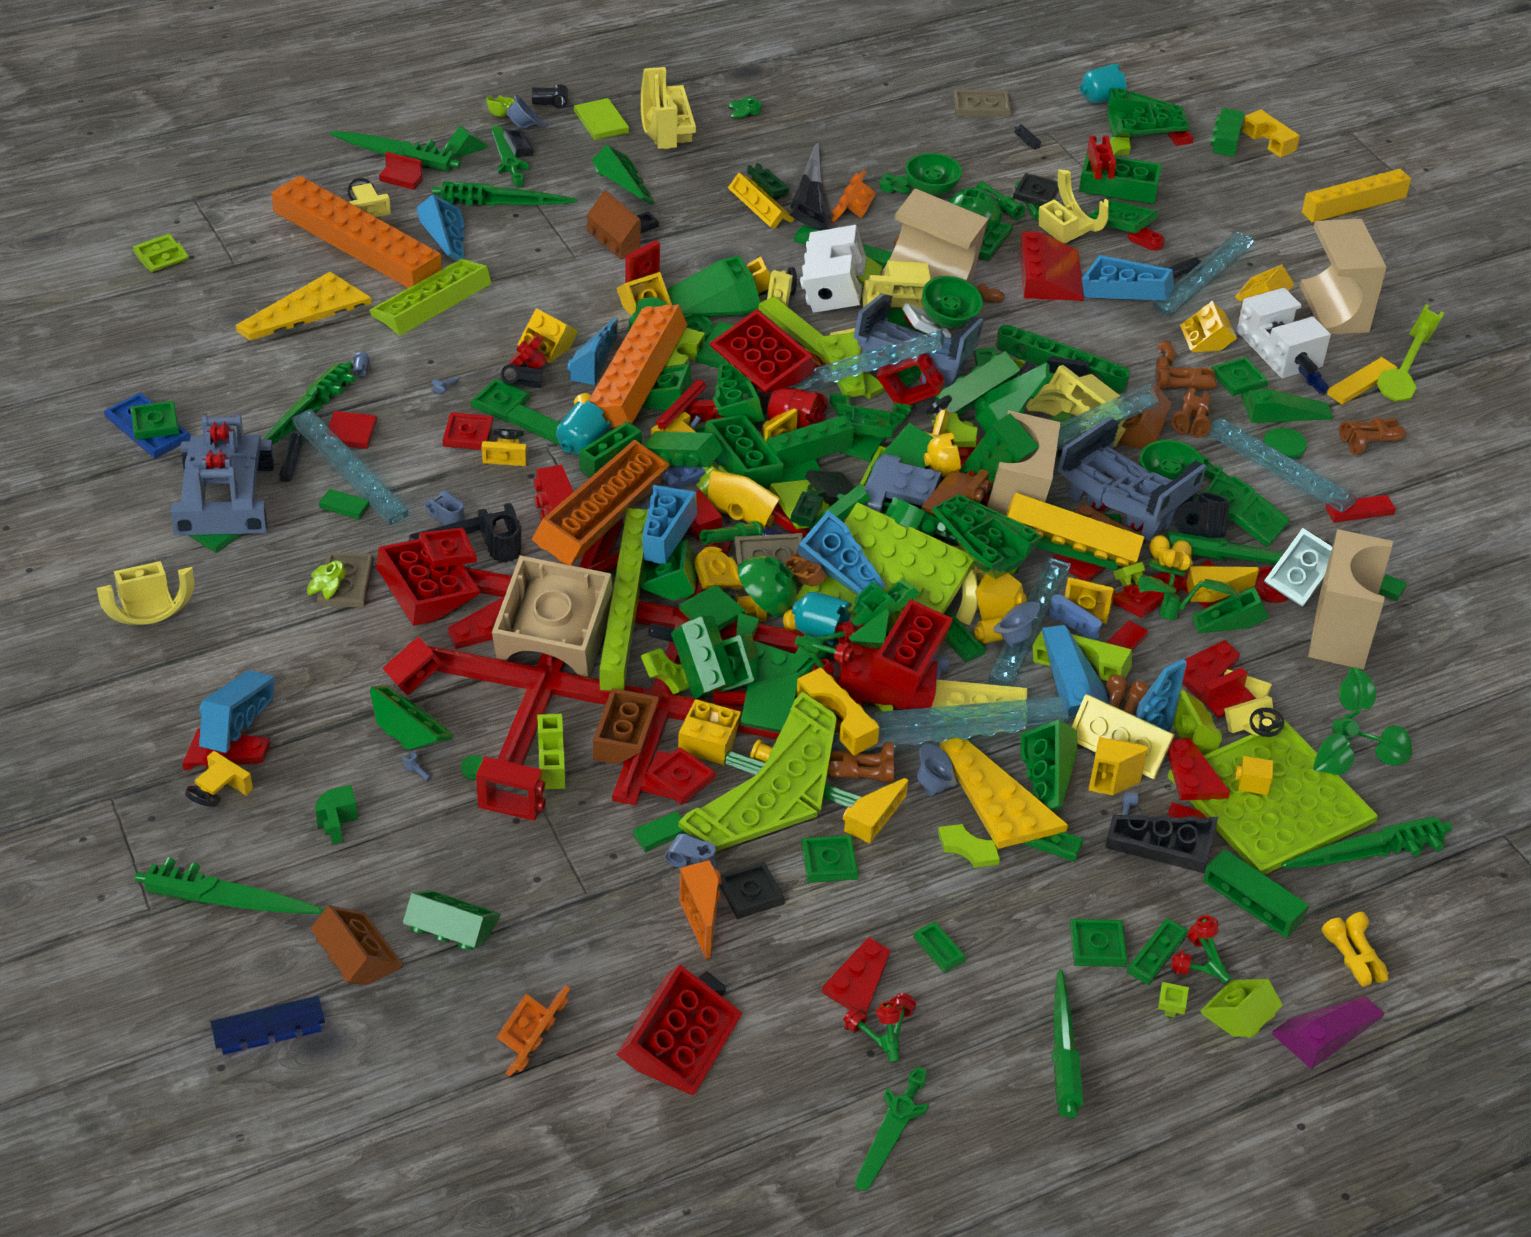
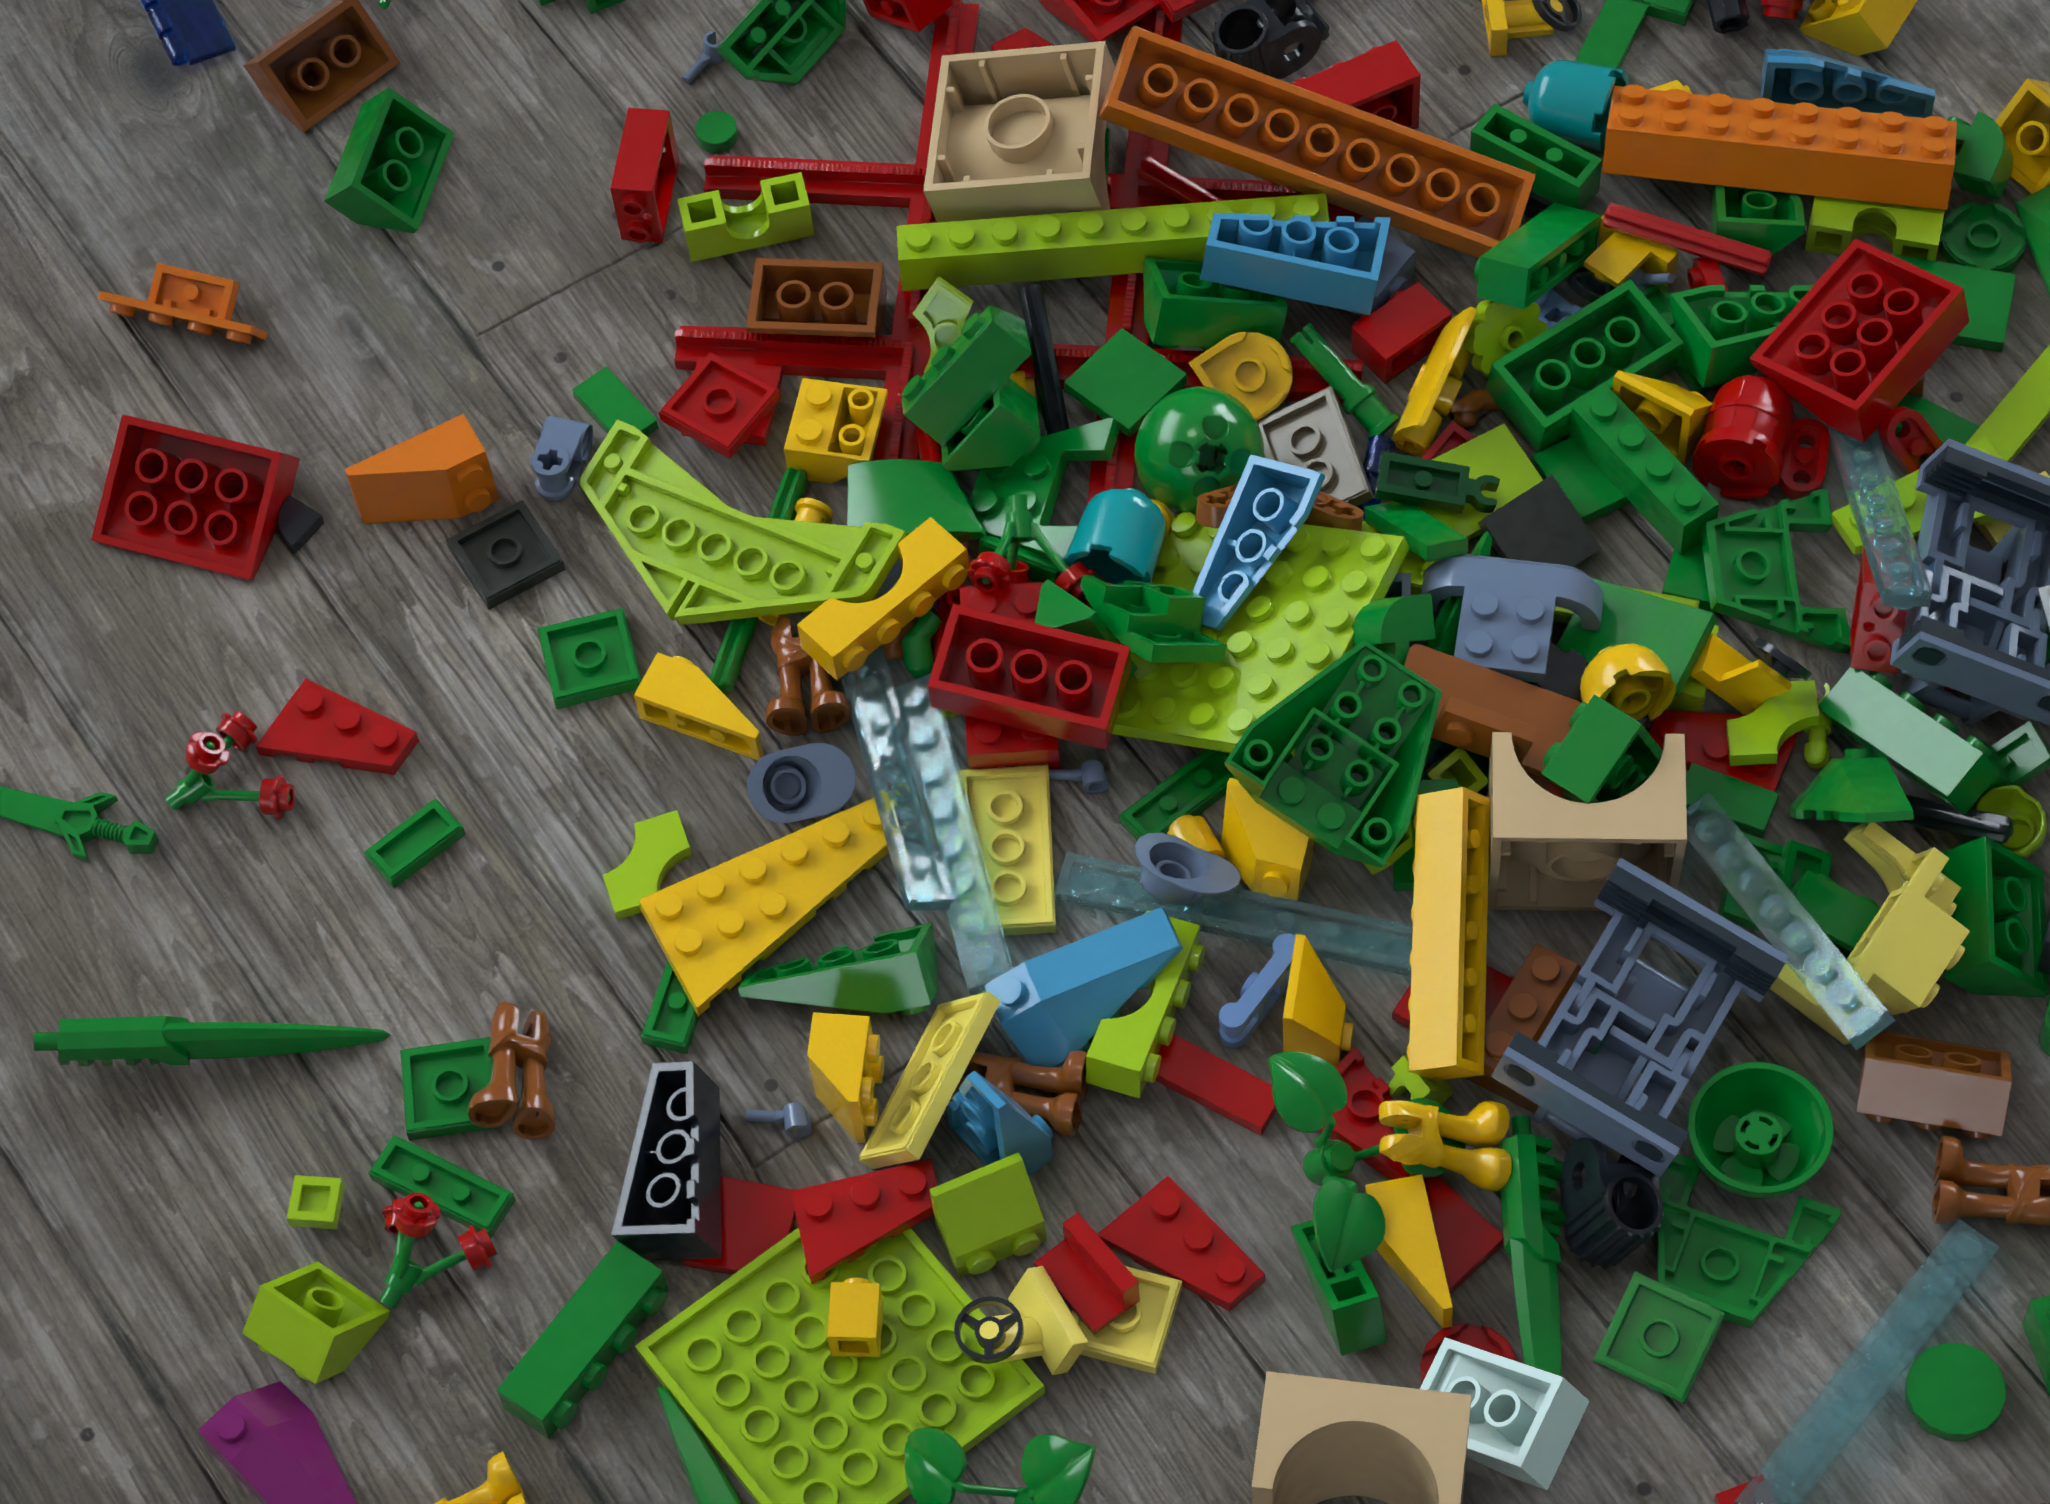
camera: 90 degrees right, 15 degrees up
none -> dark orange piece [468,1002,556,1140]

